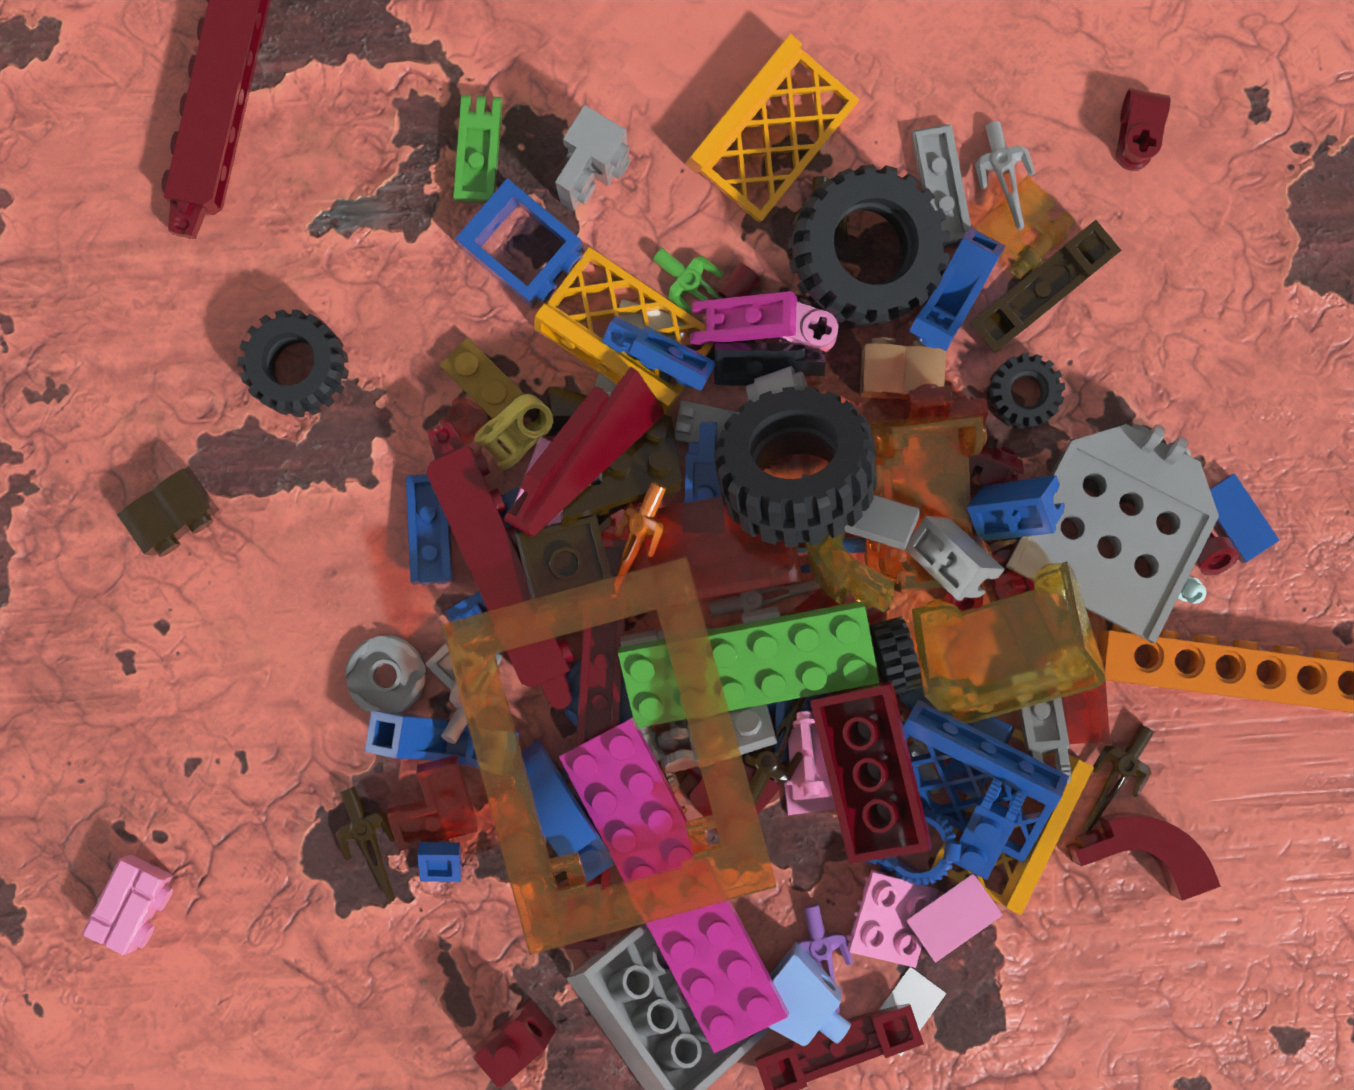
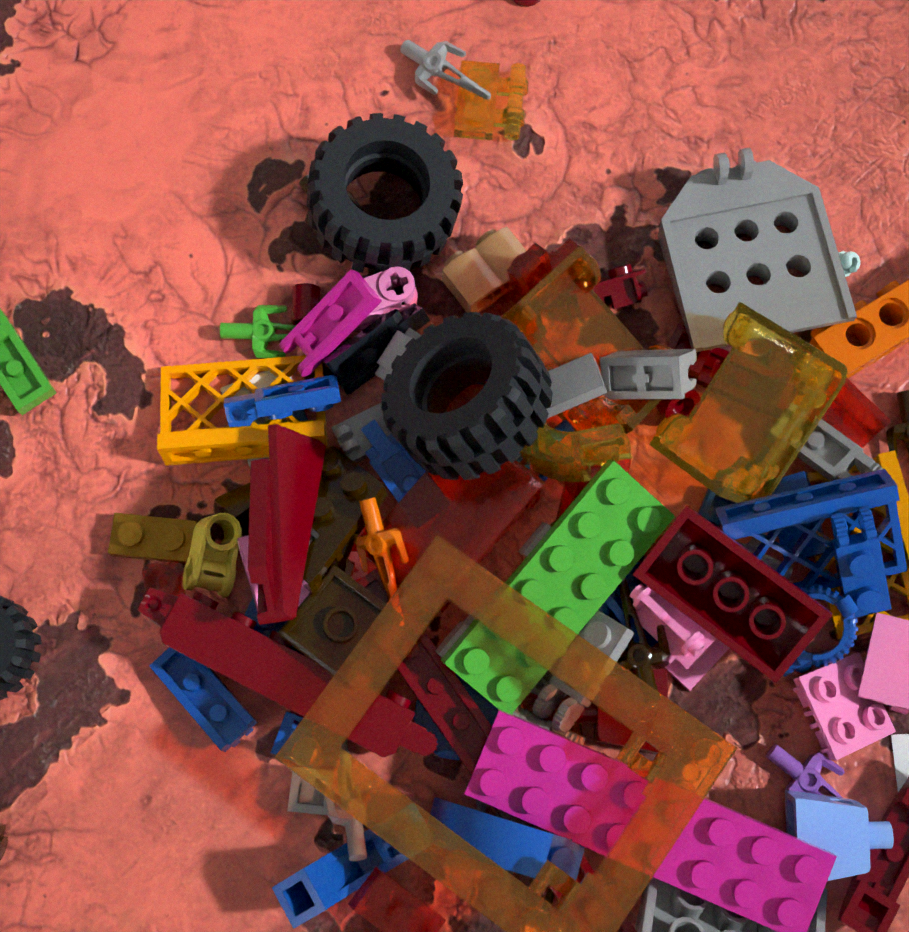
camera: 40 degrees left, 10 degrees down
light grey tile [346,636,427,713] -> none
blue window [455,178,583,308] -> none
light grey brick [555,105,631,211] -> none
light orange fence [685,33,860,223] -> none
light grey piece [708,568,827,617] -> none
black tyre [869,616,922,694] -> none
blue arch [909,227,1006,351] -> none
light grey tile [911,124,971,247] -> none
blue hinge [967,475,1065,542] -> none
dark brown slope [969,220,1122,354] -> none
black tyre [987,353,1065,429] -> none
dark red tile [1196,533,1239,575] -> none
blue tile [1209,473,1280,563] -> none

